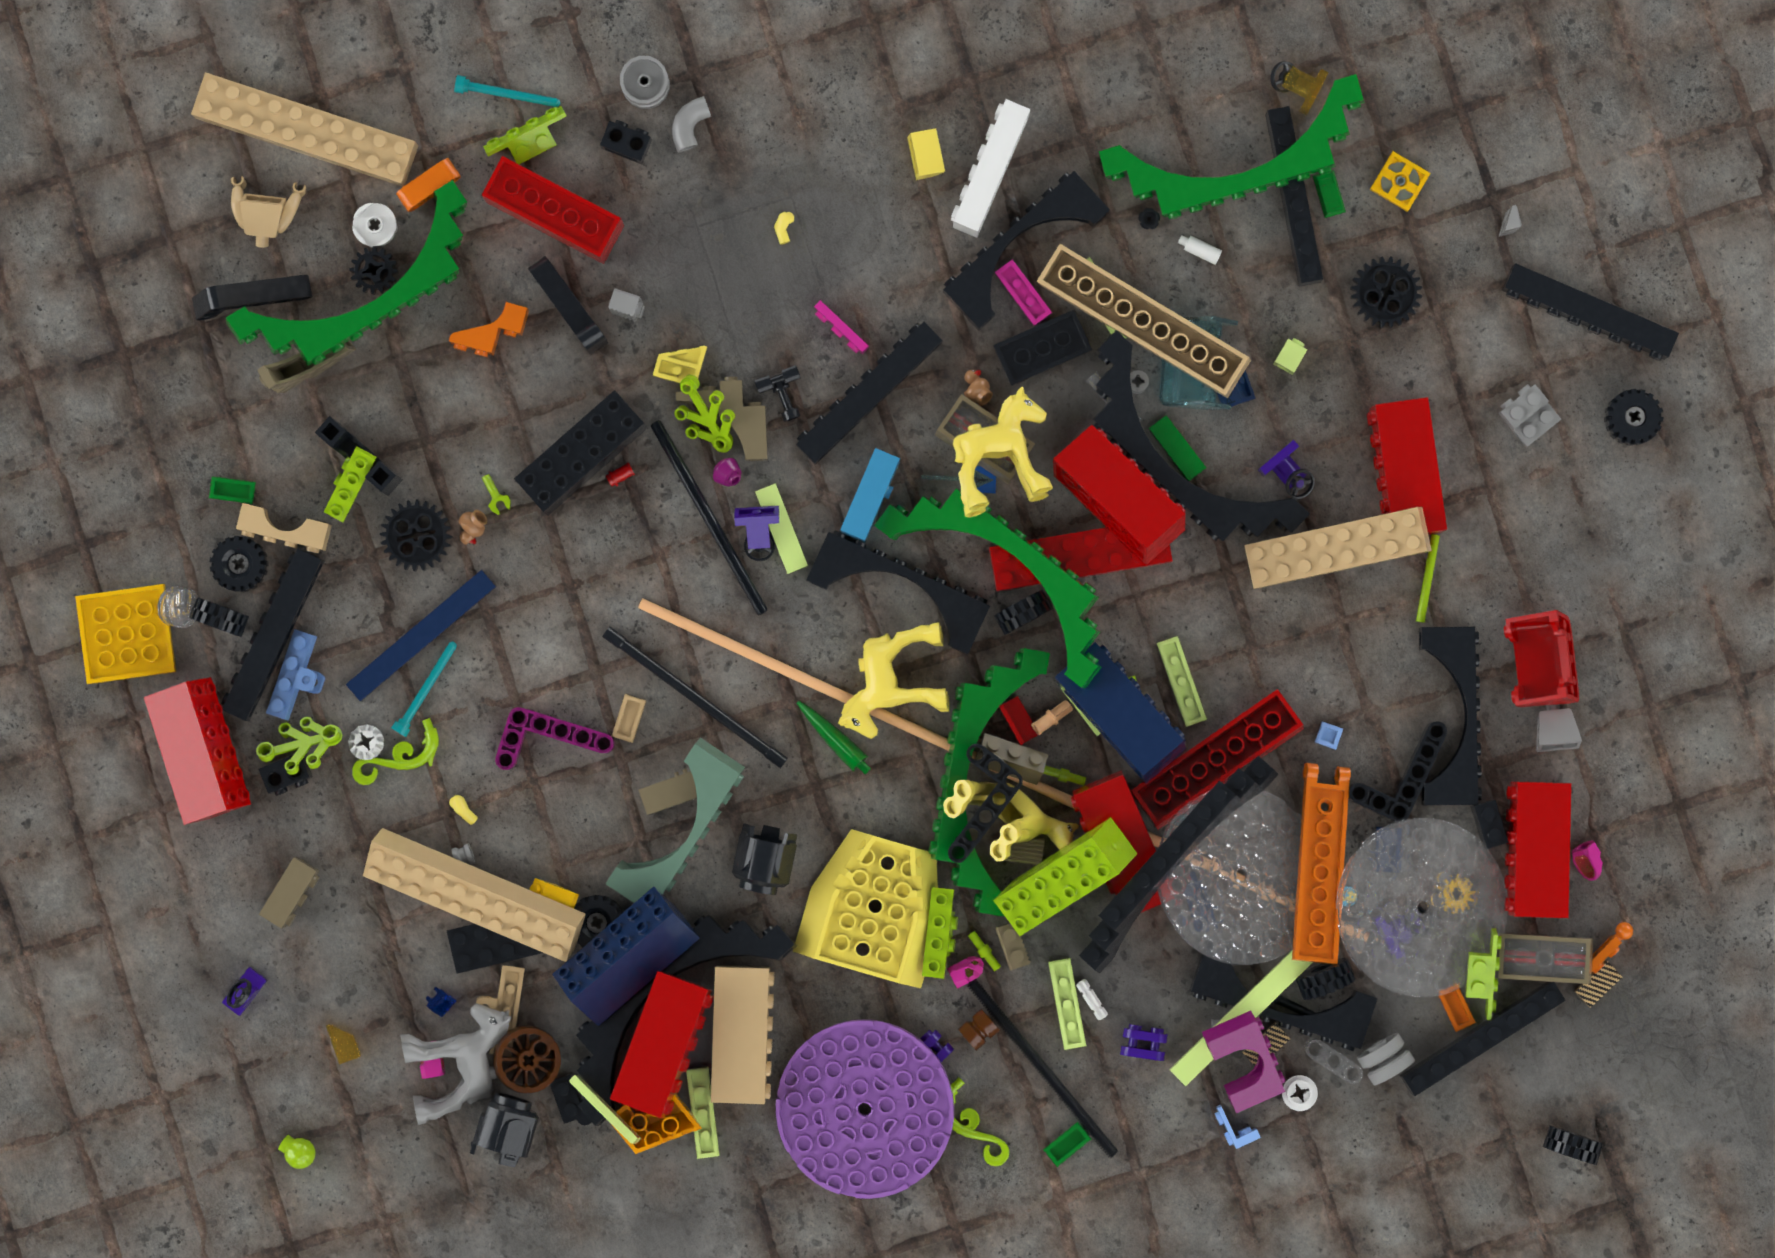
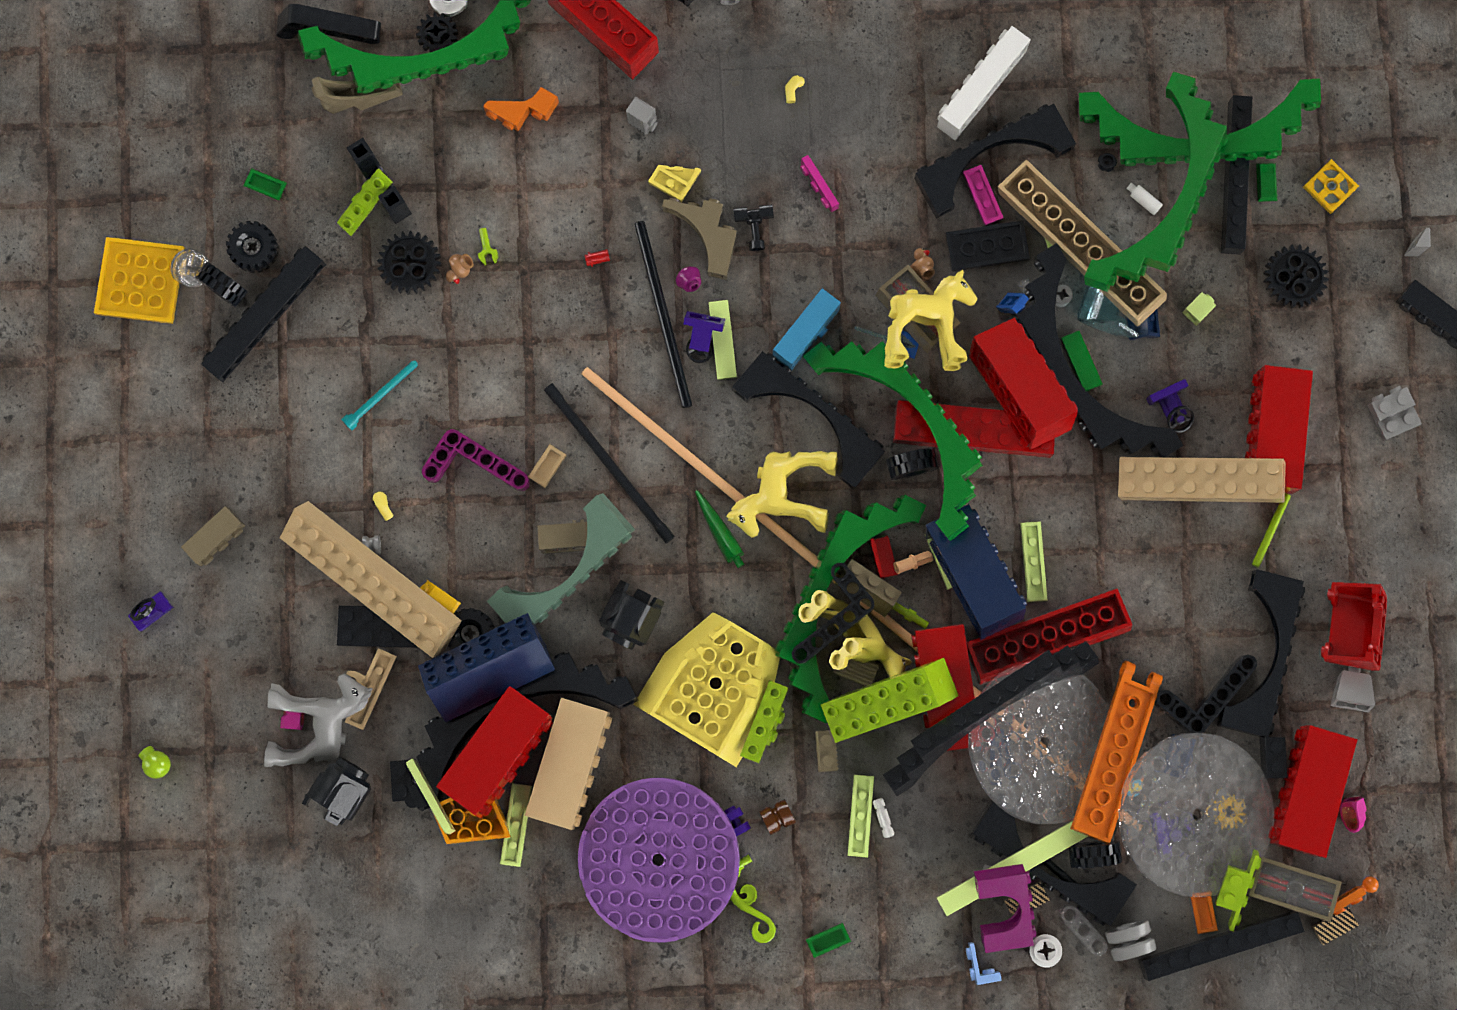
camera: 15 degrees right, 5 degrees down
brick [144,677,251,825] -> none
tan arch [236,503,332,554] -> none
lime plant [256,717,343,775] -> none
black brick [258,755,313,796] -> none
medium blue plate [266,629,325,721] -> none
clear yellow tile [326,1024,361,1064] -> none
dark blue tile [346,570,496,701] -> none
white gear [348,724,384,760] -> none
lime plant [352,718,439,785] -> none
clear blue tile [426,987,457,1017] -> none
reddish brown piece [493,1025,561,1094] -> none
black brick [514,390,648,516] -> none
black beam [528,256,609,355] -> none
lime plant [674,375,735,453] -> none
black brick [796,322,943,465] -> none
light yellow brick [907,128,945,180] -> none
dark pink rock [947,956,984,989] -> none
black axle [967,979,1118,1158] -> none
lime bar [968,931,1001,972] -> none
dark purple brick [1120,1024,1168,1061] -> none
clear yellow piece [1270,61,1329,116] -> none
light blue tile [1315,721,1343,750] -> none
none -> blue plate [996,293,1029,314]
none -> green arch [1084,72,1229,292]

